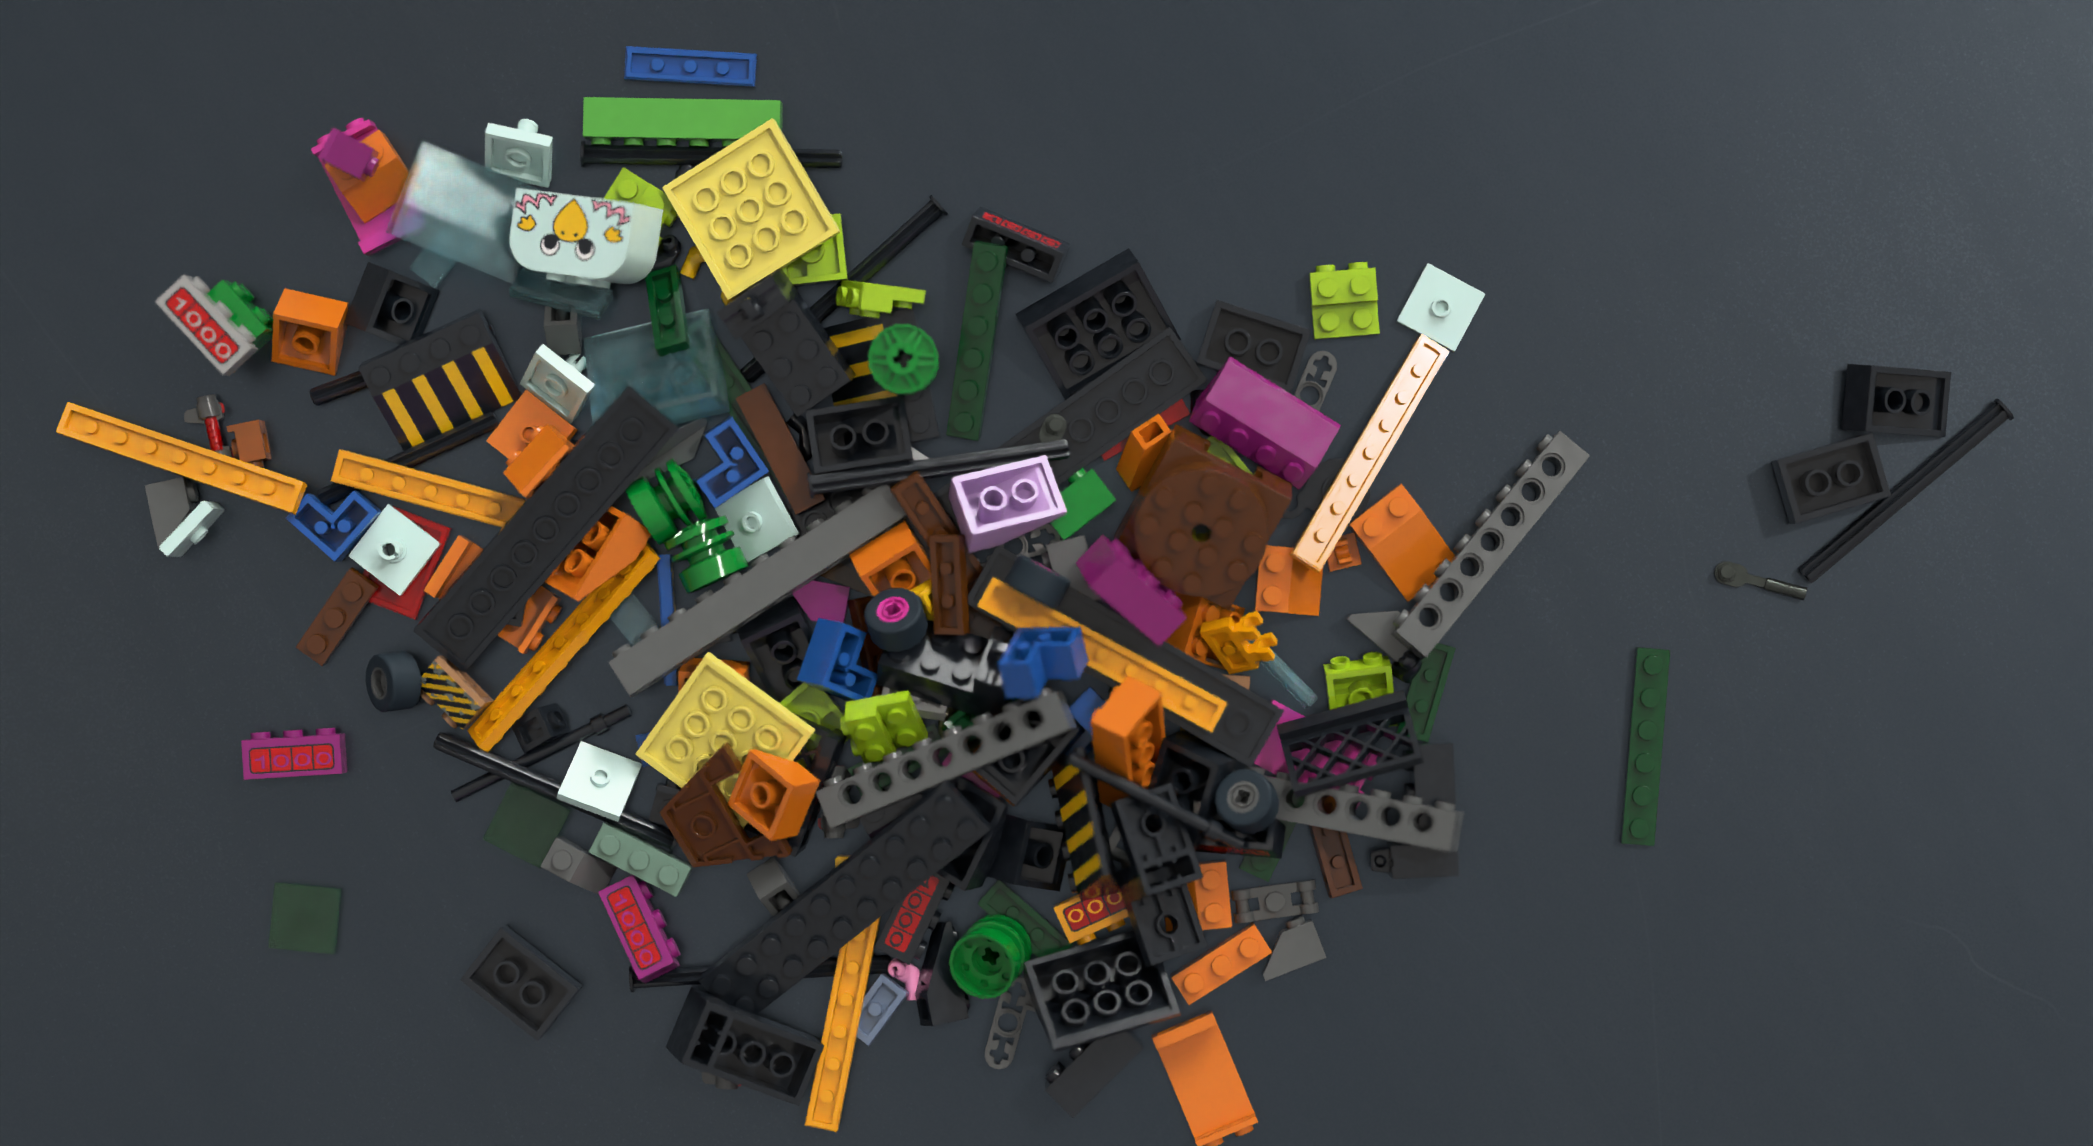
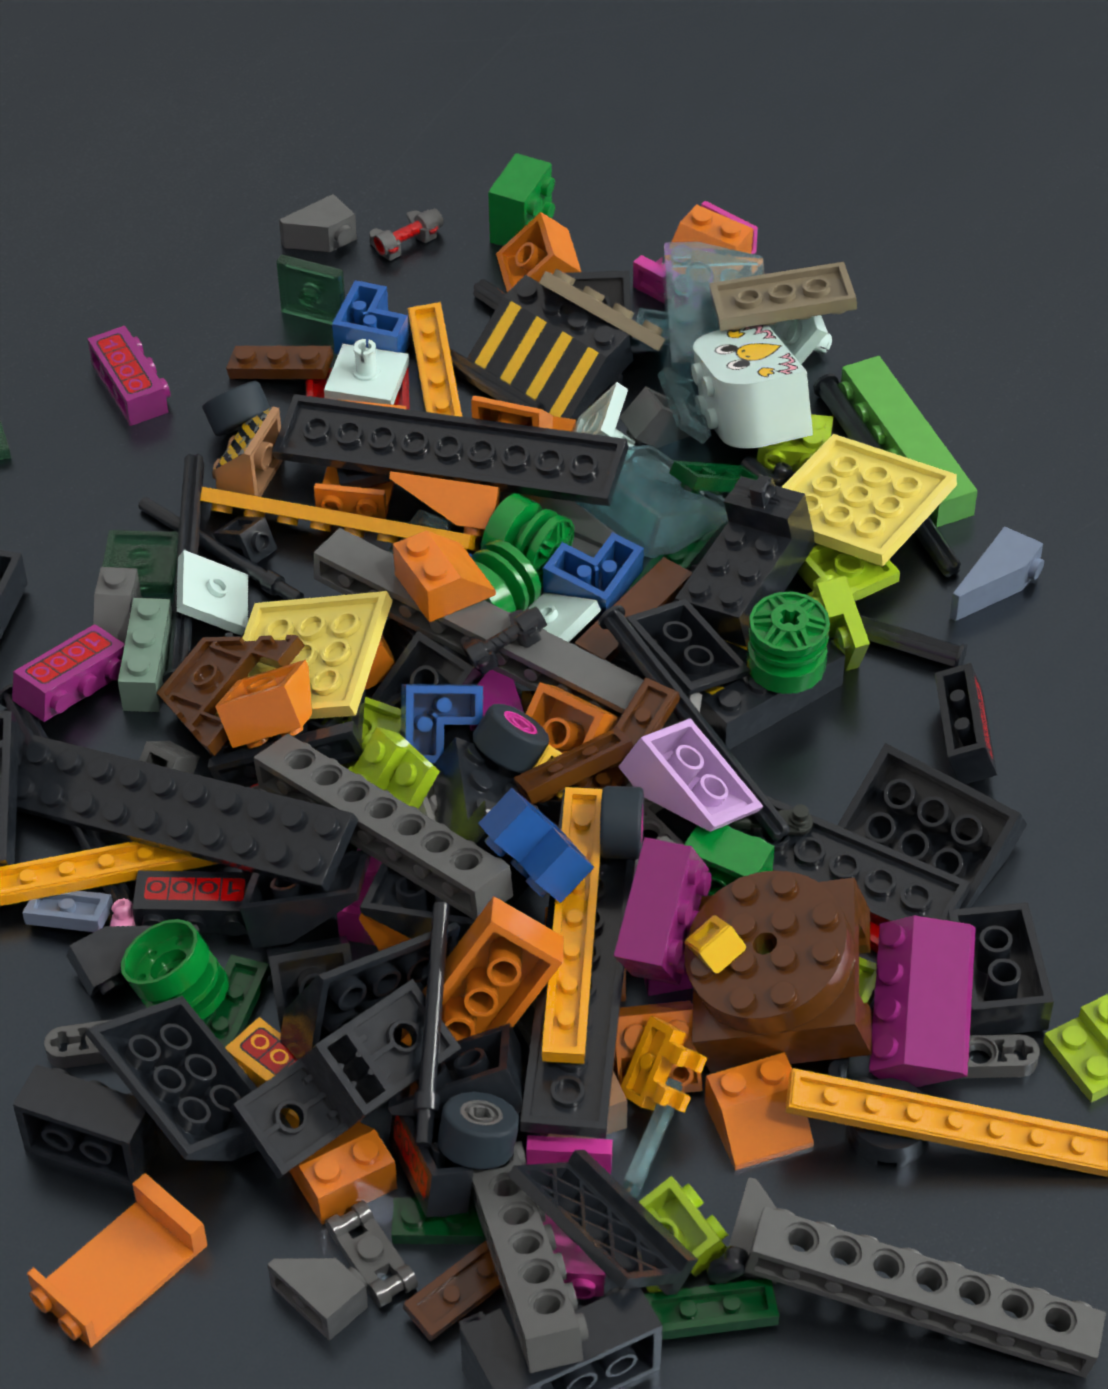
camera: 65 degrees right, 40 degrees down
light orange plate [56,402,307,515] -> none
light grey brick [155,274,258,376] -> none
light aqua plate [159,501,225,557] -> none
dark orange brick [226,420,272,468] -> none
magenta slope [318,128,380,182] -> none
blue tile [624,46,757,88] -> none
dark green plate [946,241,1008,441] -> none
orange brick [1170,922,1272,1005] -> none
orange tile [1327,533,1362,572] -> none
orange slope [1348,484,1455,602] -> none
none -> clear green plate [276,254,345,325]
none -> orange slope [393,531,496,623]
none -> black piece [463,606,547,674]
none -> dark tan plate [539,269,667,351]
none -> yellow slope [684,915,746,974]
none -> dark tan plate [709,262,857,331]
none -> sand blue slope [949,526,1045,621]

